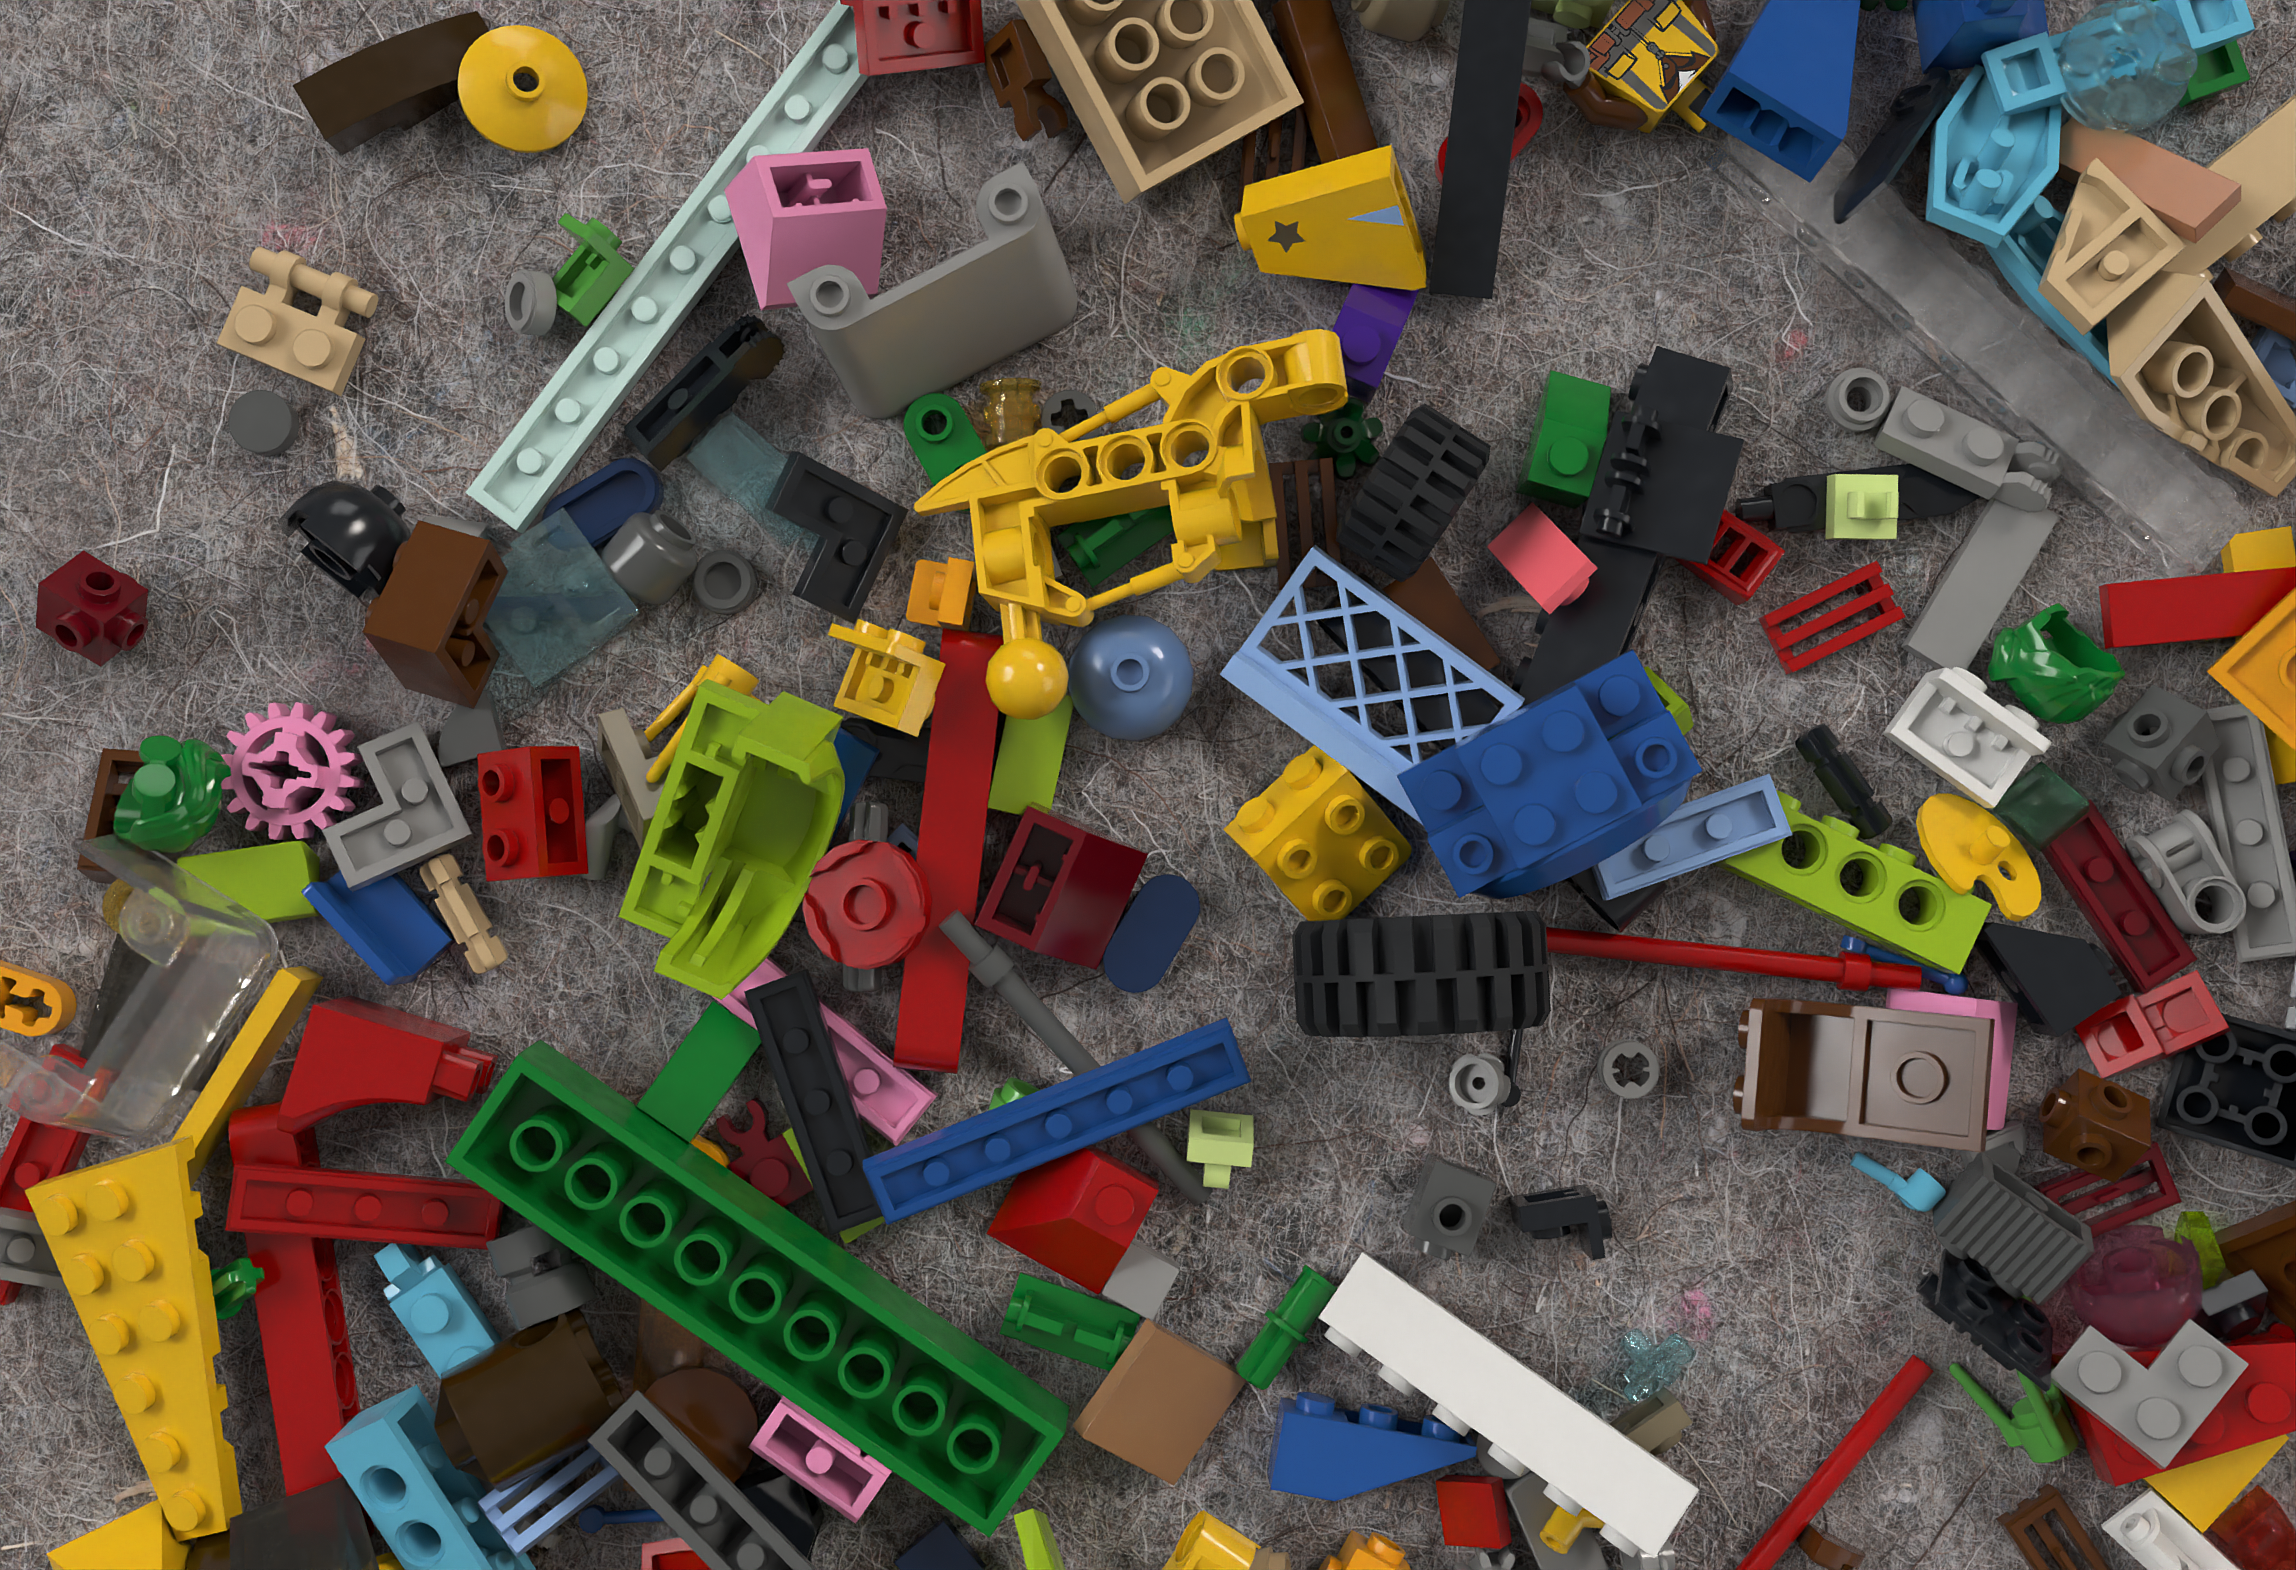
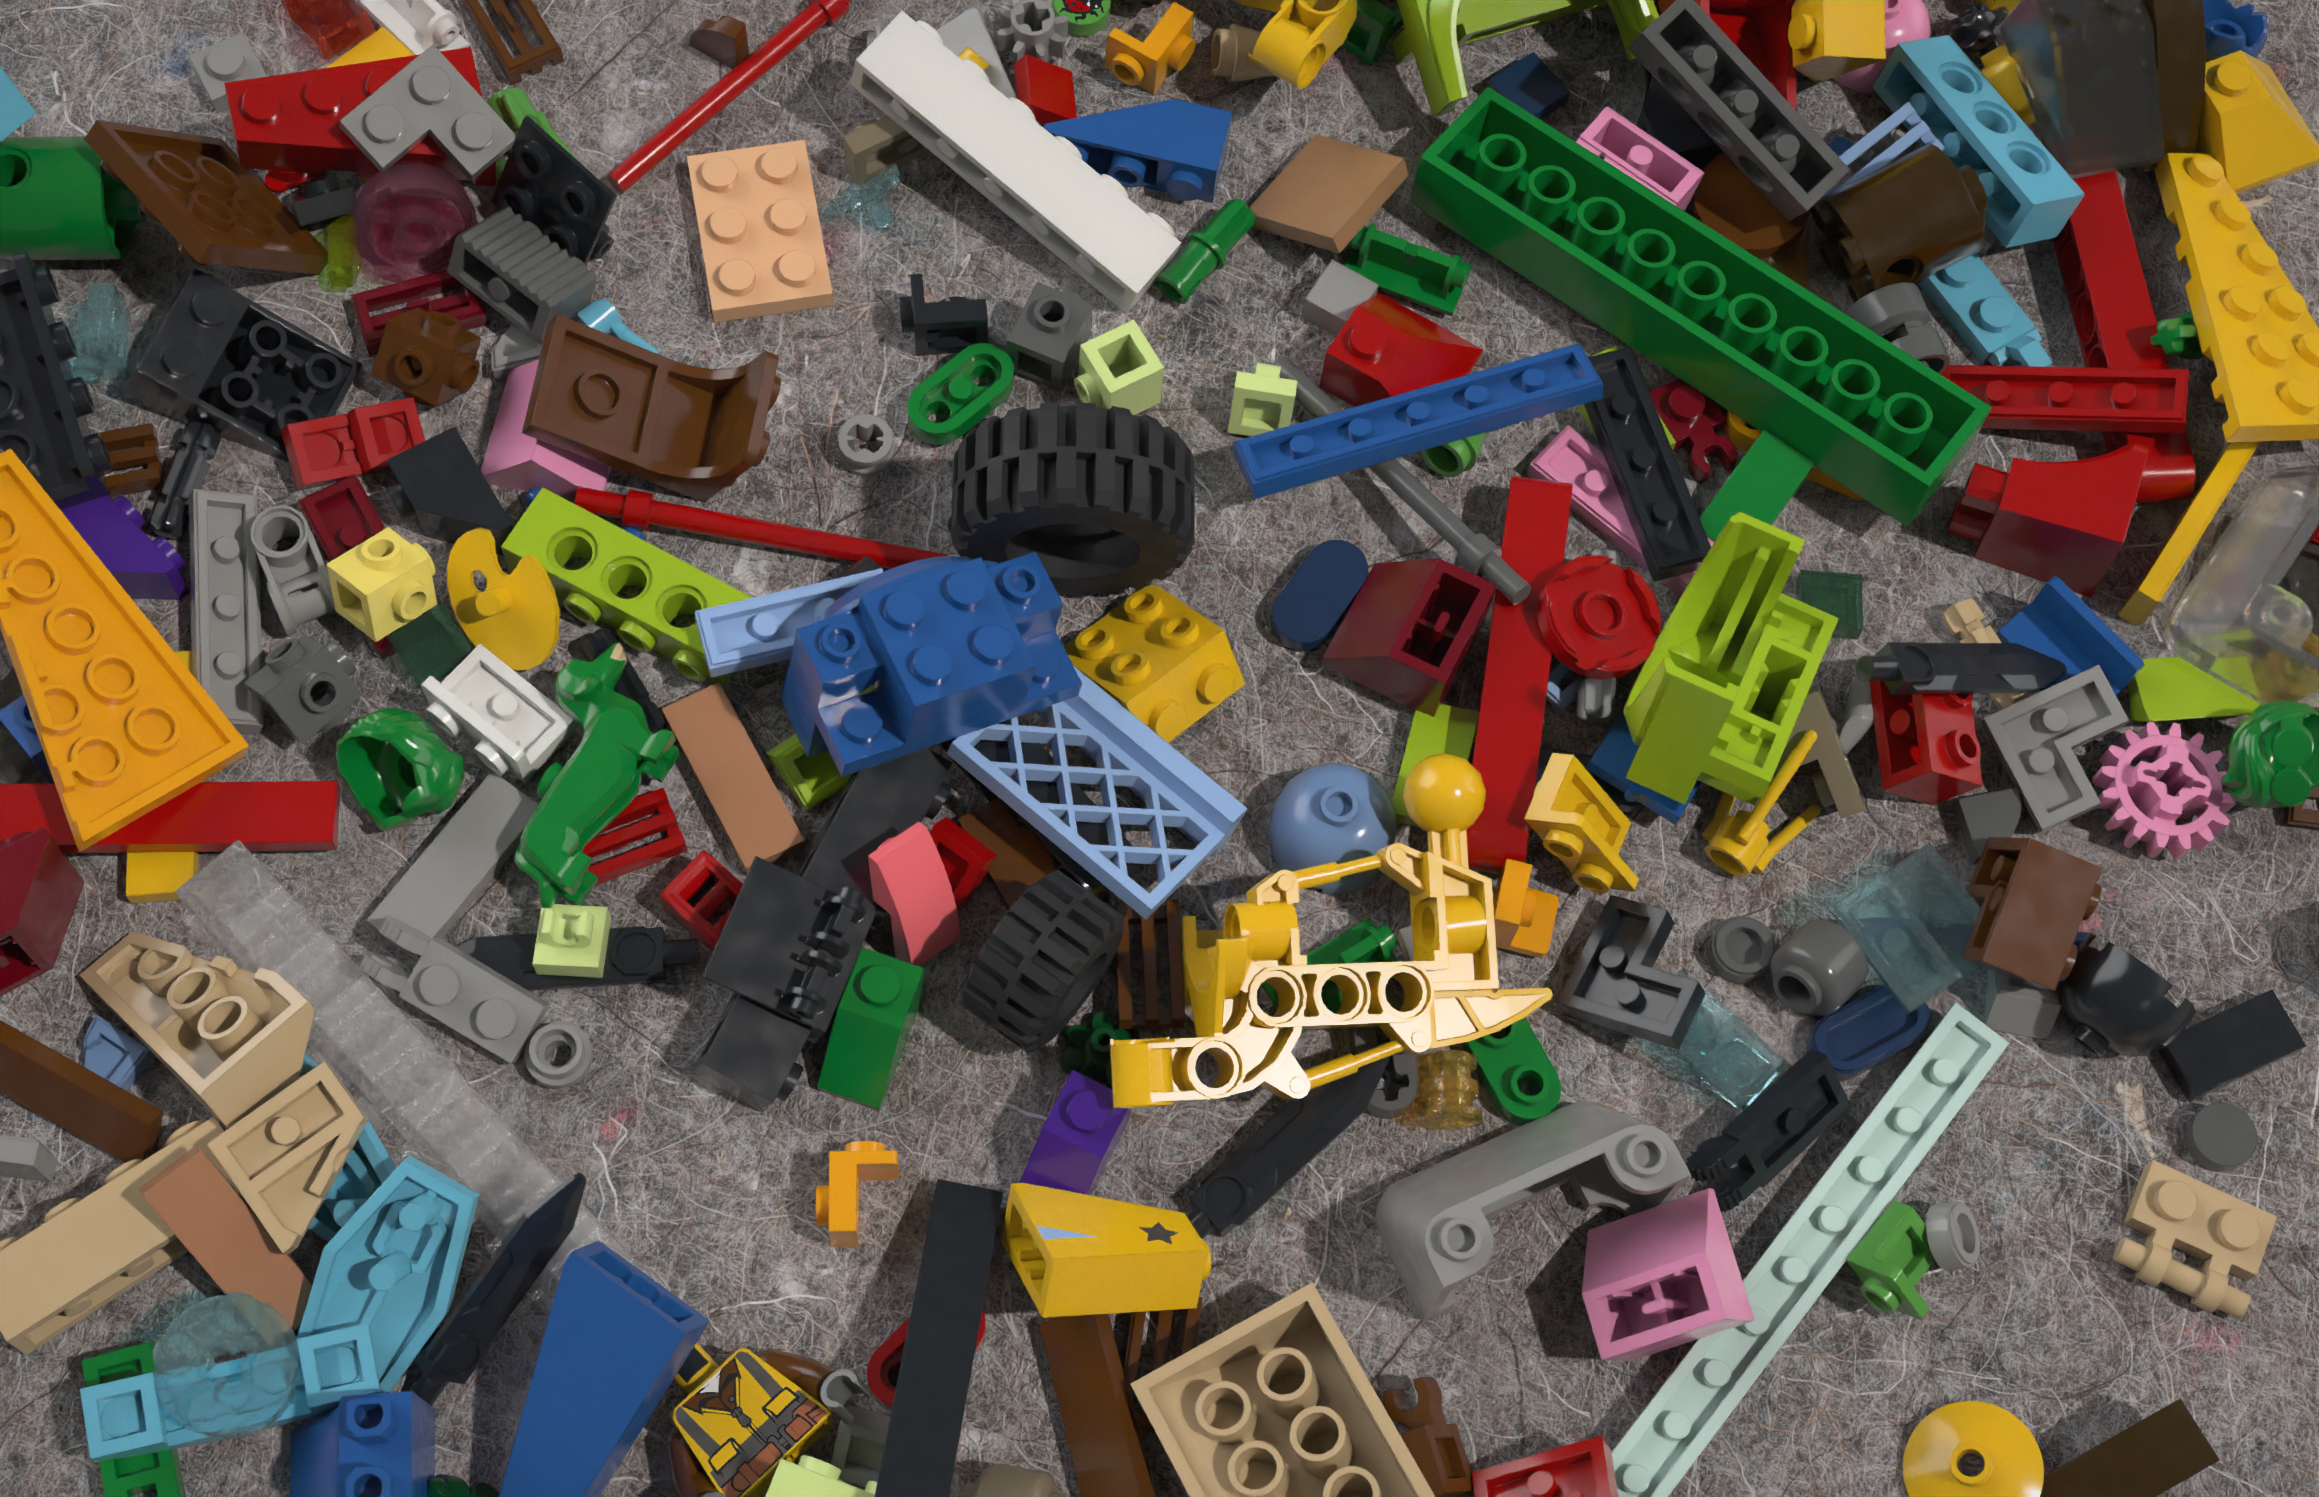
camera: 175 degrees right, 20 degrees down
none -> light yellow brick [326,527,437,642]
none -> green animal [514,642,680,909]
none -> nougat tile [662,682,806,874]
none -> light nougat plate [687,140,834,323]
none -> light orange bracket [816,1141,899,1247]
none -> green plate [907,343,1014,445]
none -> red plate [930,817,997,911]
none -> yellowish green brick [1074,320,1164,415]
none -> black piece [1187,1056,1390,1239]
none -> clear green tile [1796,570,1863,640]
none -> black piece [1856,642,2067,695]
none -> black tile [2159,989,2306,1103]

